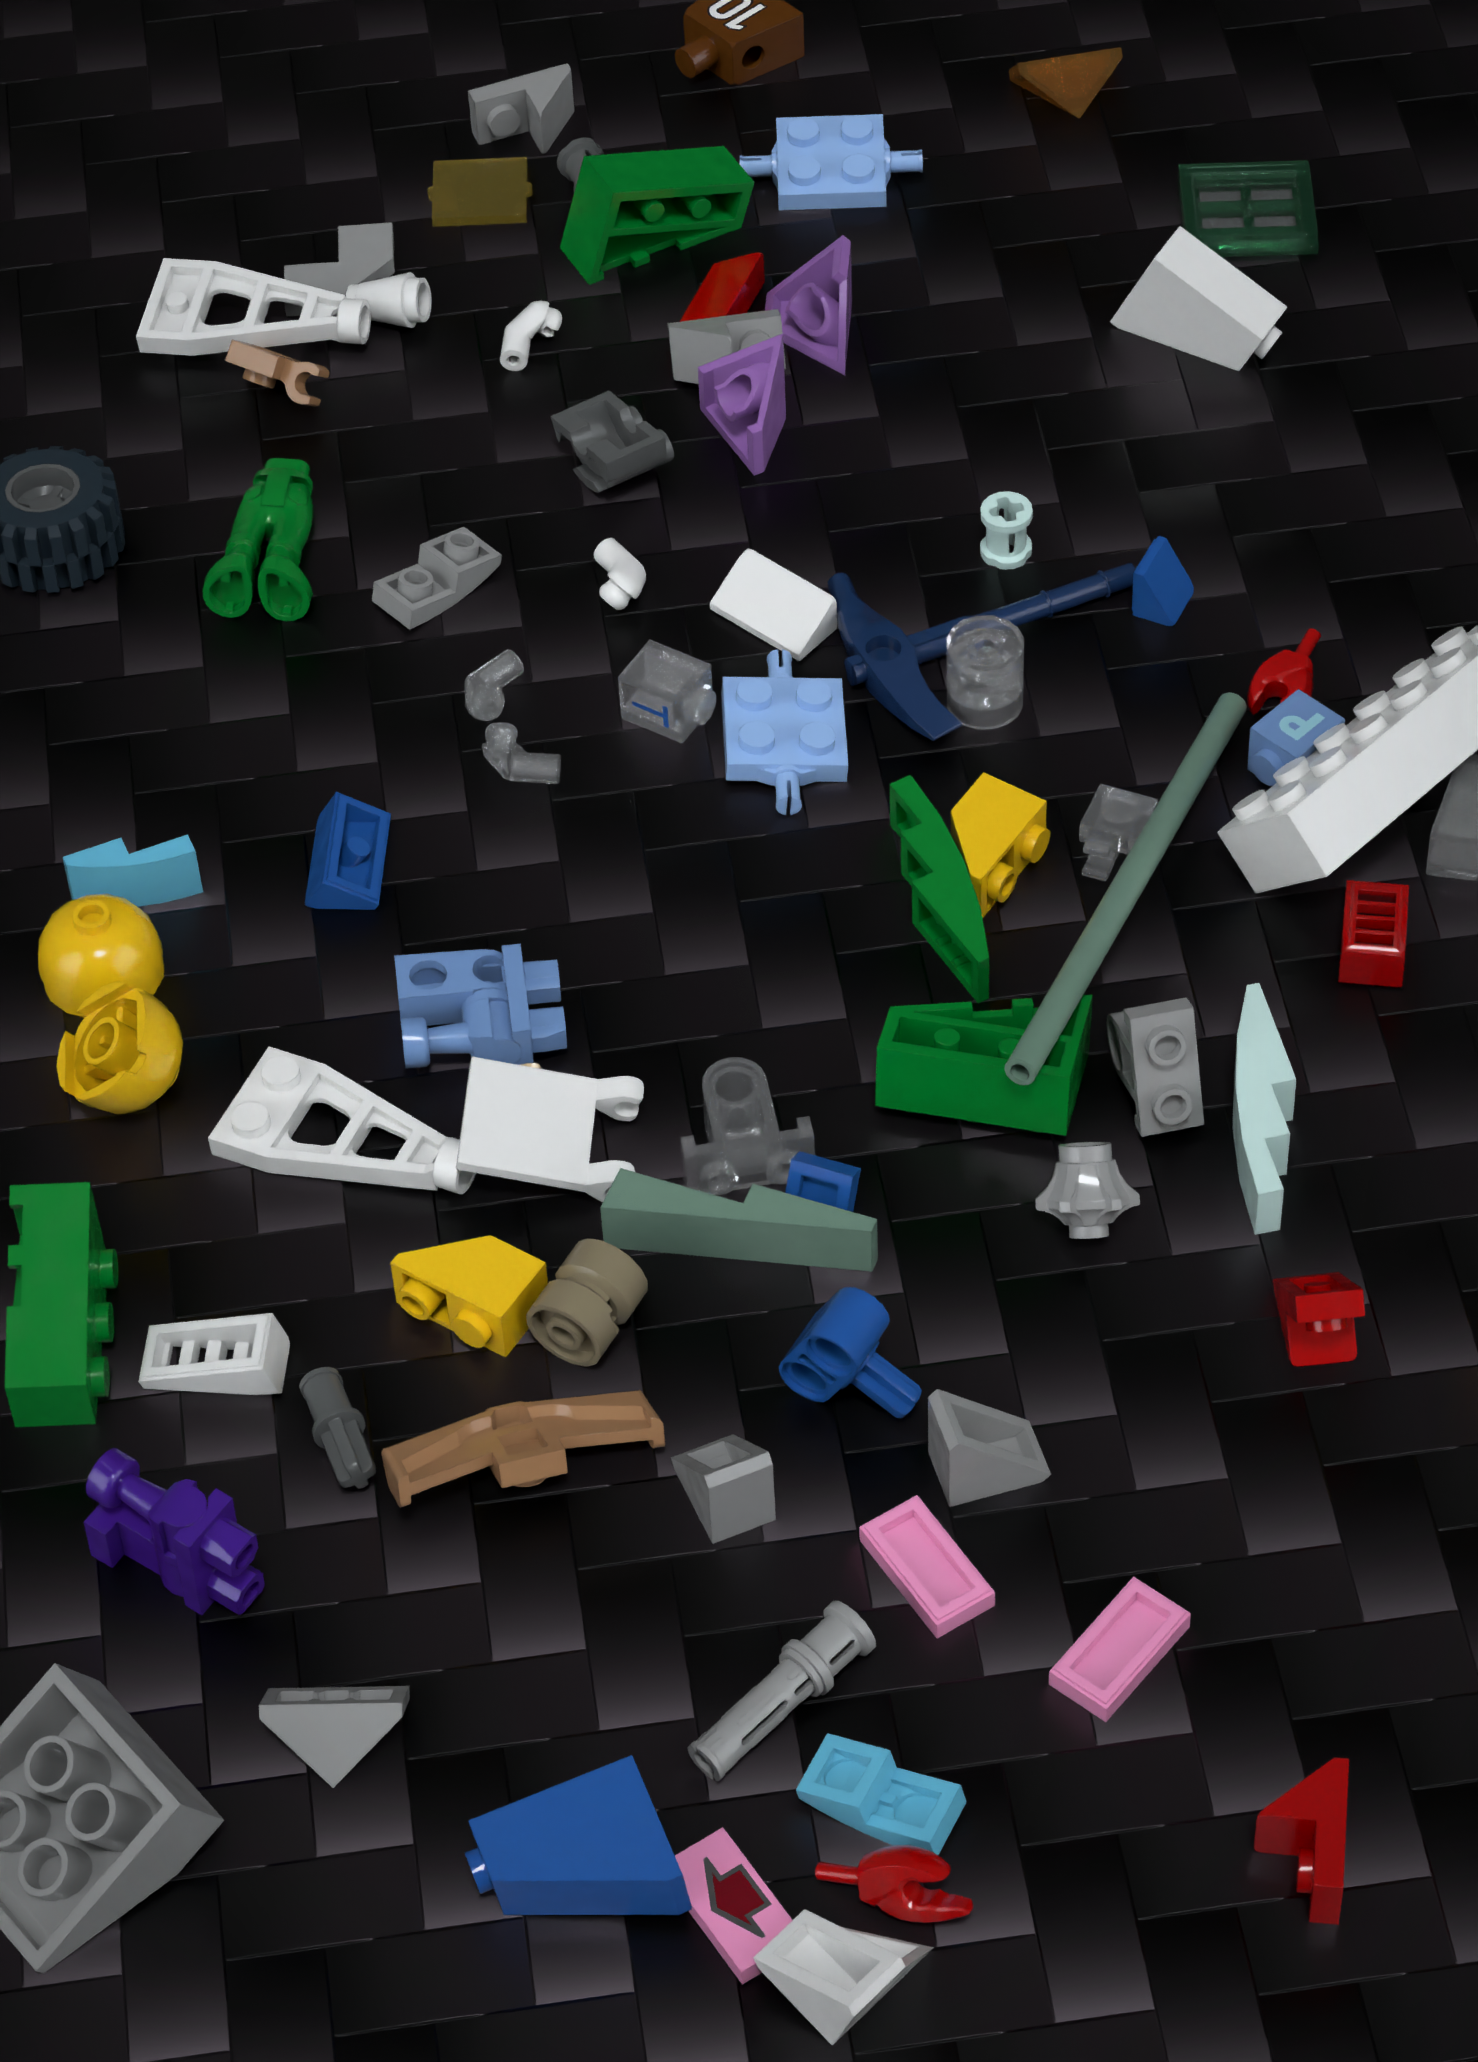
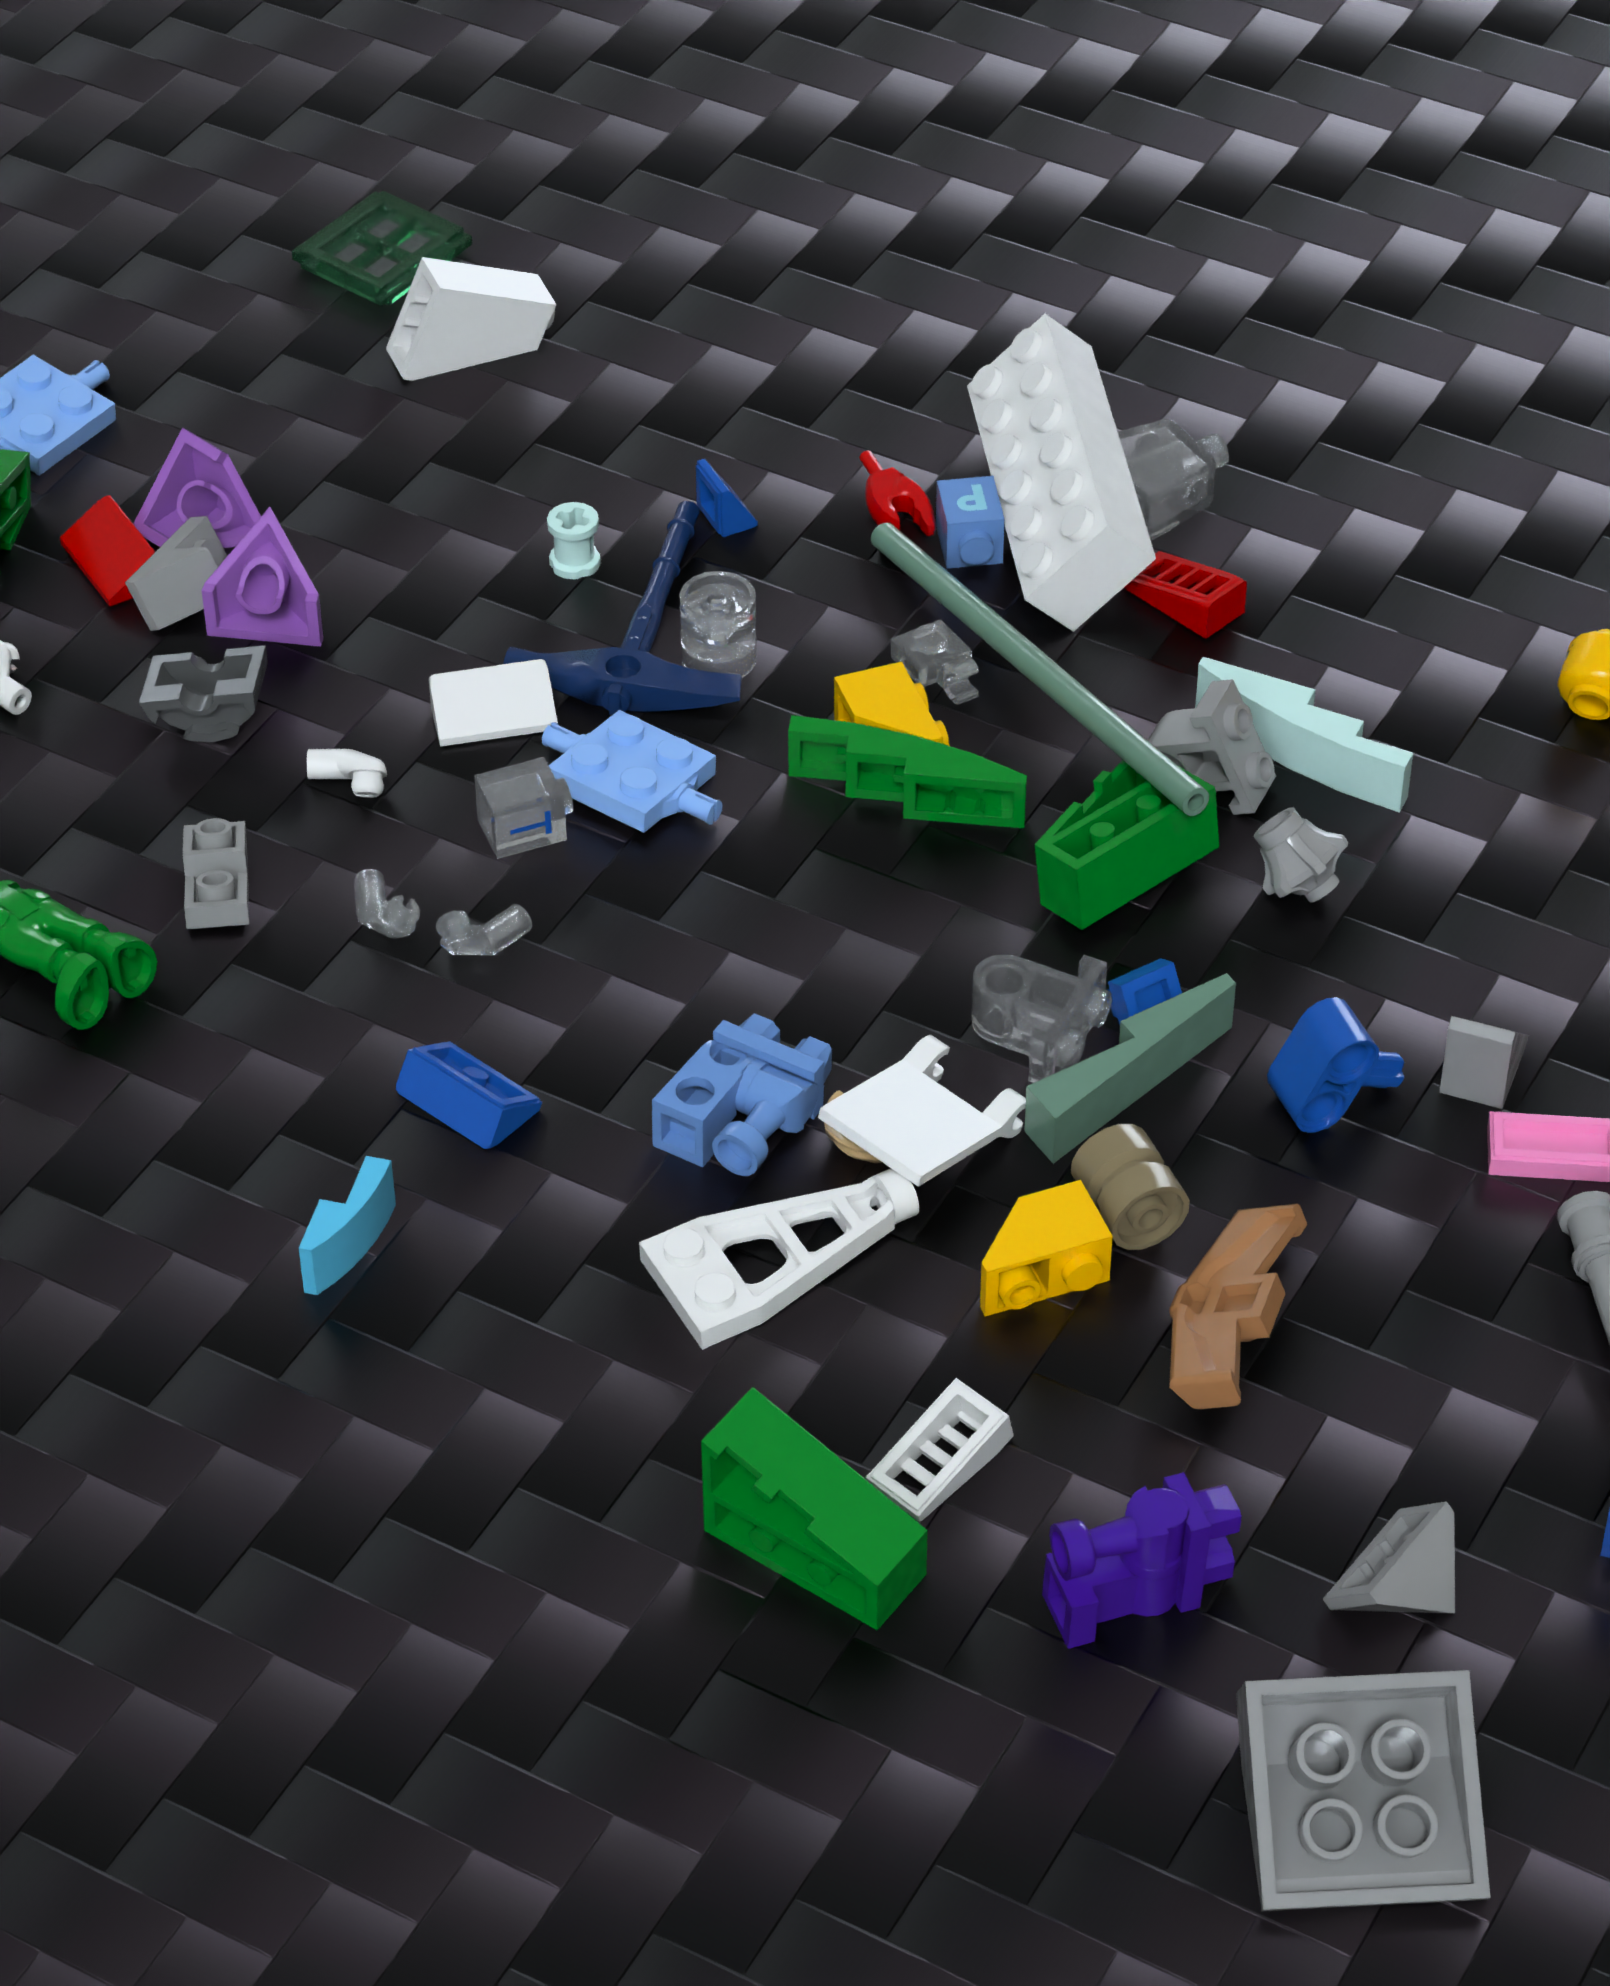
camera: 55 degrees left, 5 degrees down
yellow cylinder [38,893,164,1018] -> none
yellow cylinder [56,981,183,1114] -> none
dark grey axle [299,1367,376,1489] -> none
light grey slope [671,1434,776,1544] -> none
clear orange slope [1009,47,1123,119] -> none
red slope [1273,1272,1365,1367] -> none

